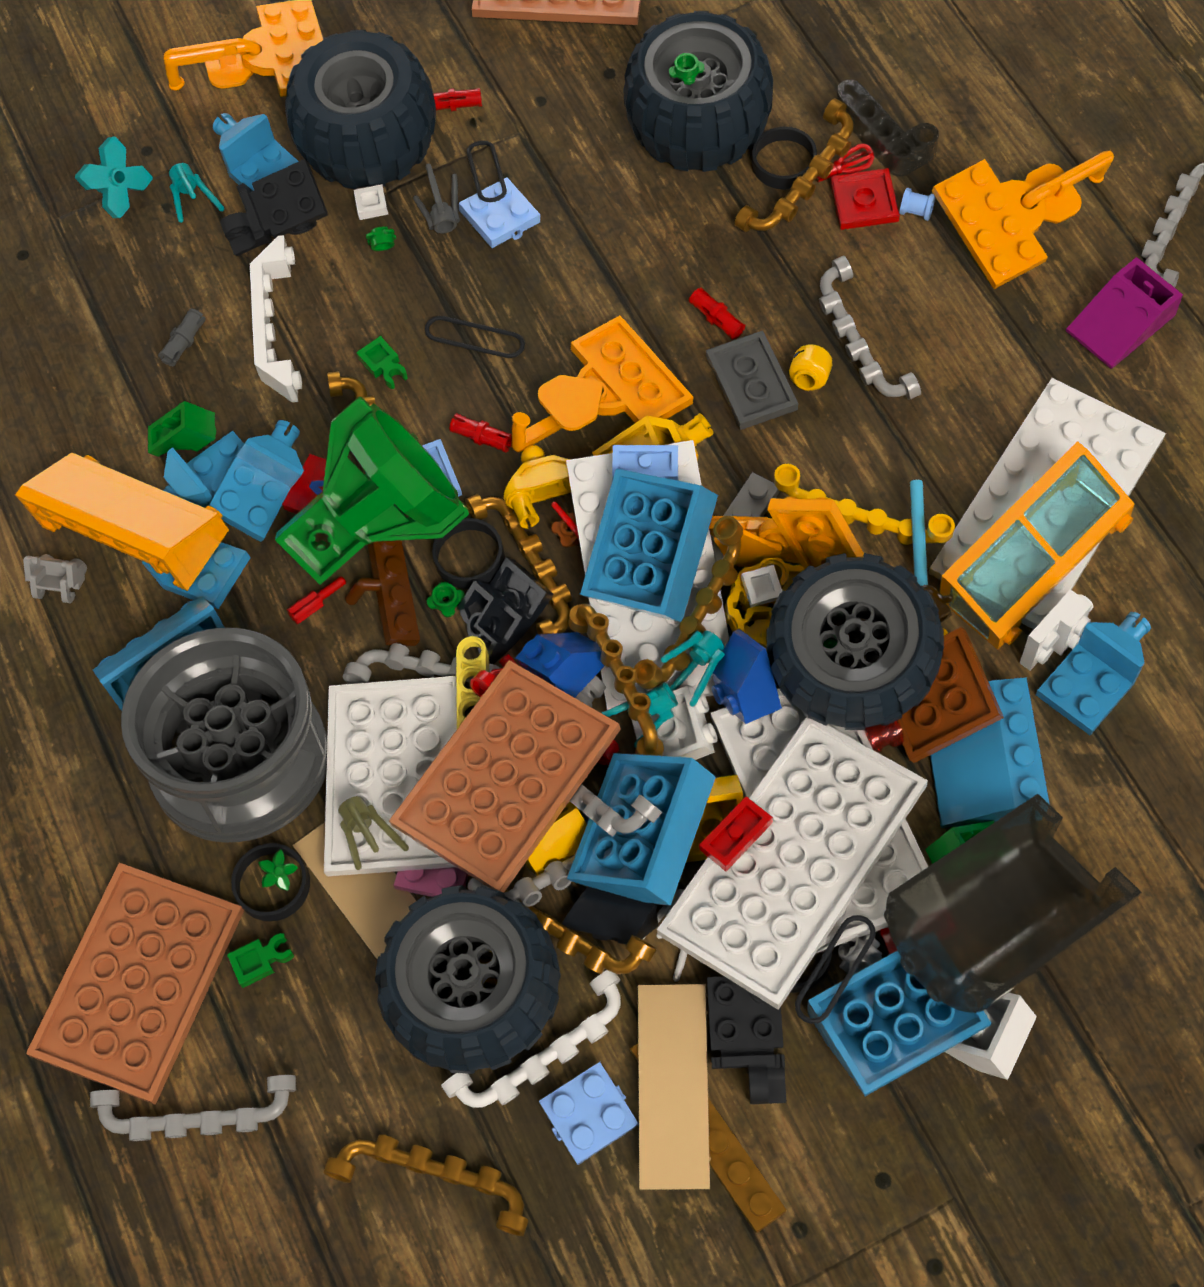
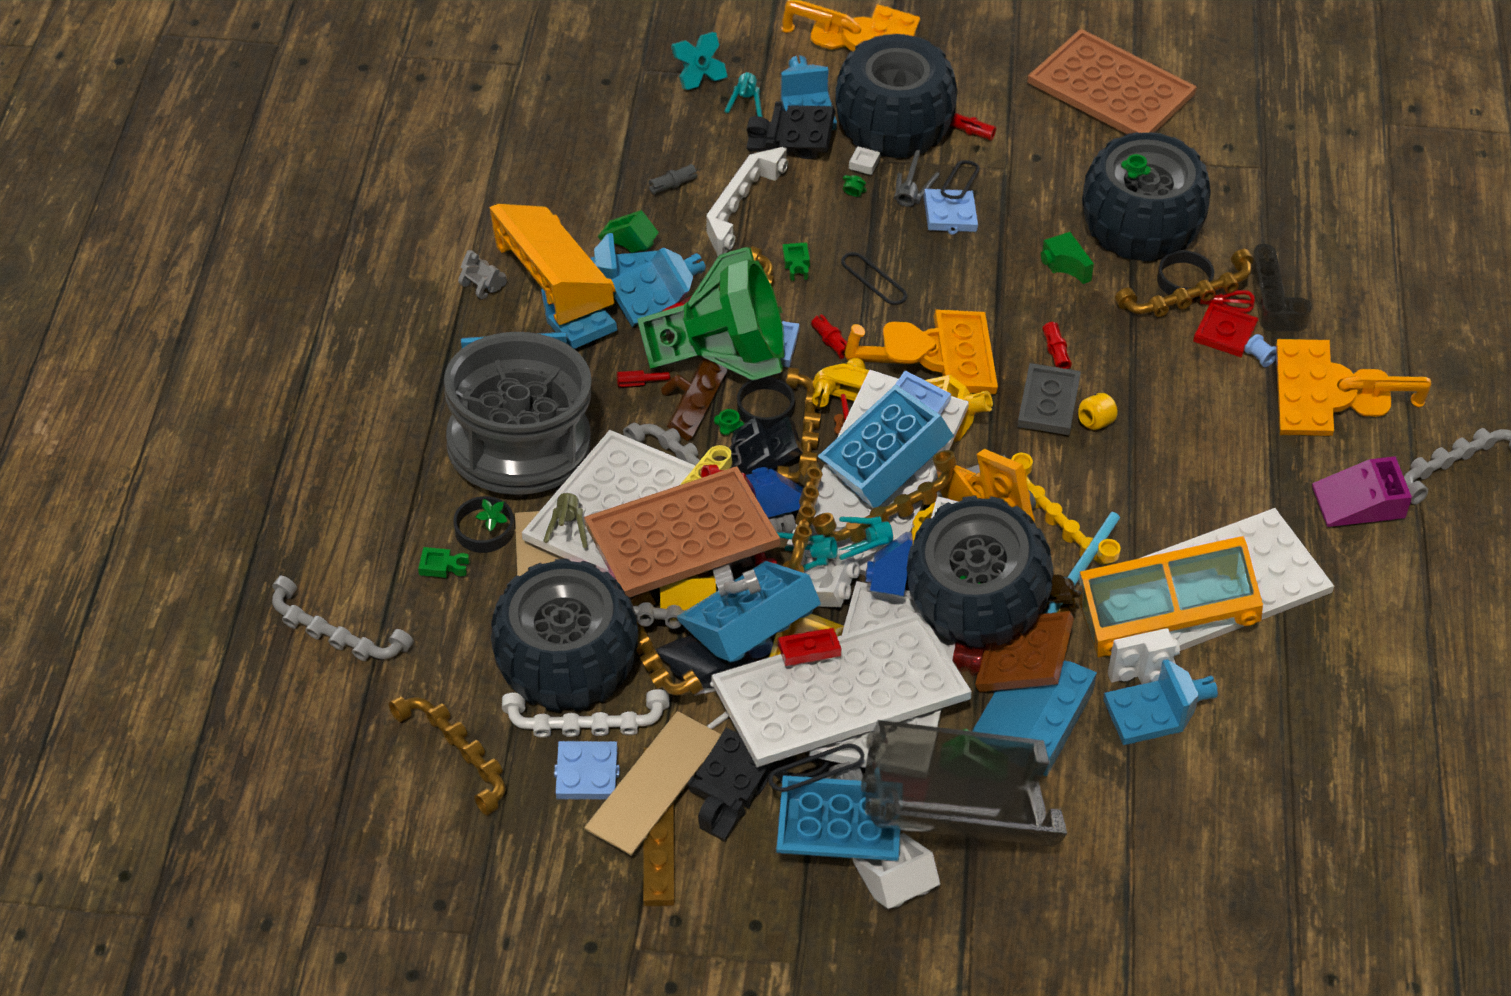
camera: 25 degrees right, 15 degrees down
nougat plate [26,863,244,1105] -> none
light grey bar [819,255,921,400] -> none
none -> green arch [1041,232,1094,284]

